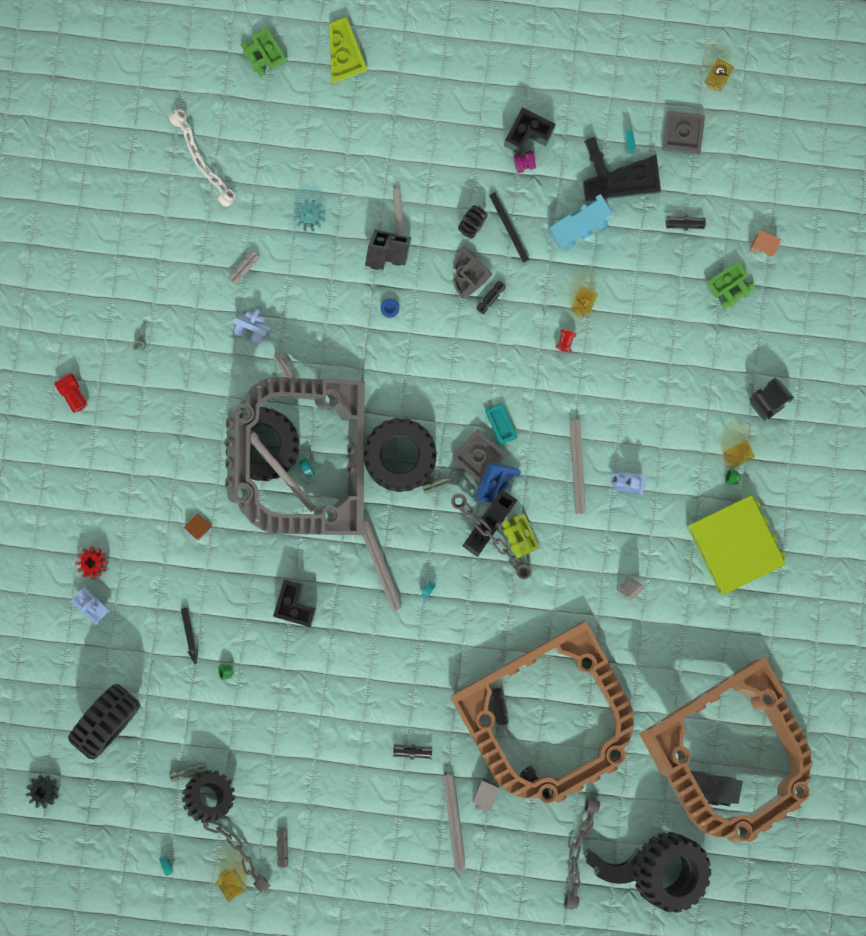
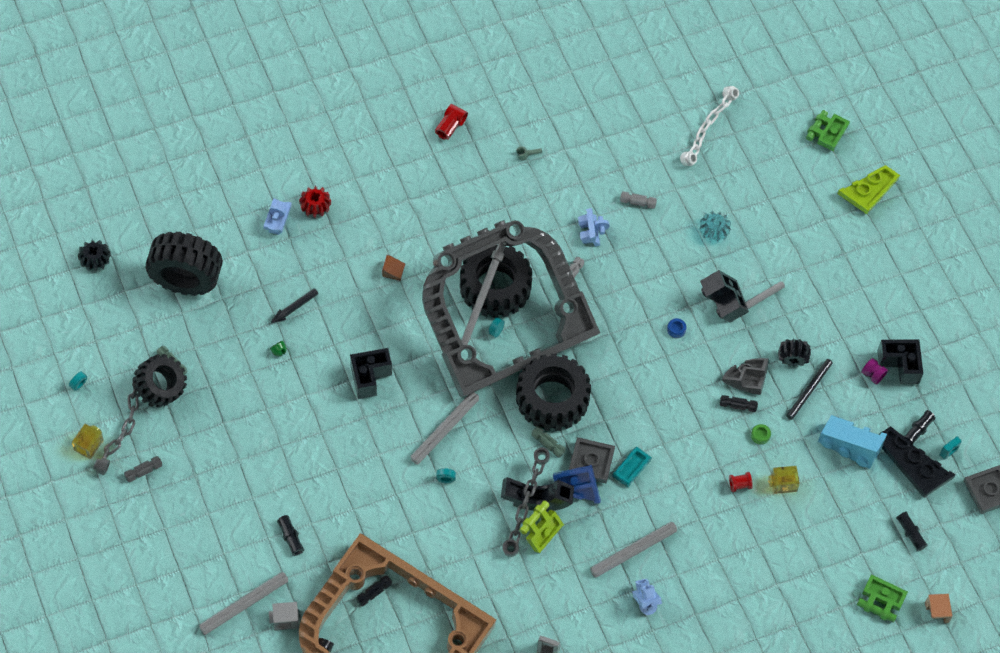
camera: 55 degrees right, 25 degrees down
none -> bright green tile [751,424,771,445]

